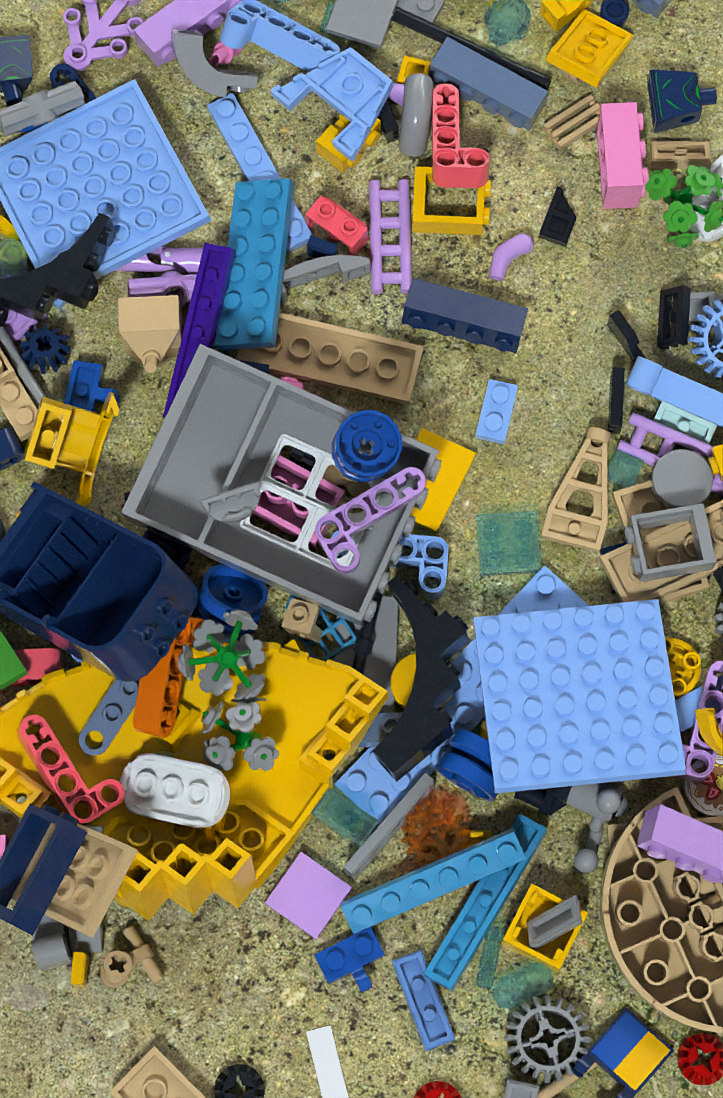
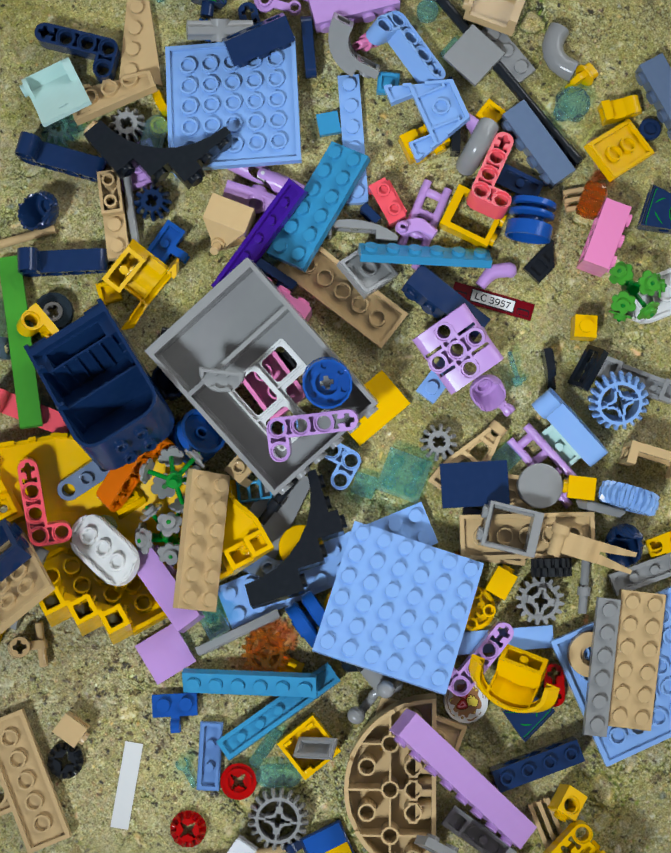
camera: 20 degrees right, 10 degrees up
black tile [608,367,625,434] -> none
tan tile [650,141,711,169] -> none
none -> tan brick [52,711,91,748]
none -> yellow tile [95,282,124,305]
none -> lavender brick [137,544,205,633]
none -> tan plate [173,469,230,612]
none -> clear light blue hand [175,757,197,788]
none -> red gear [220,763,257,800]
none -> dark blue brick [222,13,296,68]
none -> dark blue beam [300,15,317,79]
none -> dark azure tile [316,111,341,138]
none -> light grey tile [337,241,398,299]
none -> clear light blue tile [350,471,378,500]
none -> dark azure plate [358,242,493,268]
none -> dark azure tile [376,71,400,96]
none -> lavender arm [395,218,438,239]
none -> lavender connector [412,303,504,395]
none -> light grey gear [419,423,457,461]
none -> dark blue tile [439,460,510,509]
none -> sticker [453,282,535,321]
none -> lavender hair [470,374,516,417]
none -> yellow brick [483,564,518,600]
none -> dark blue plate [495,163,544,196]
none -> blue wheel [505,195,557,244]
none -> clear light blue piece [507,351,527,387]
none -> yellow brick [570,314,598,341]
none -> clear orange gear [576,180,607,220]

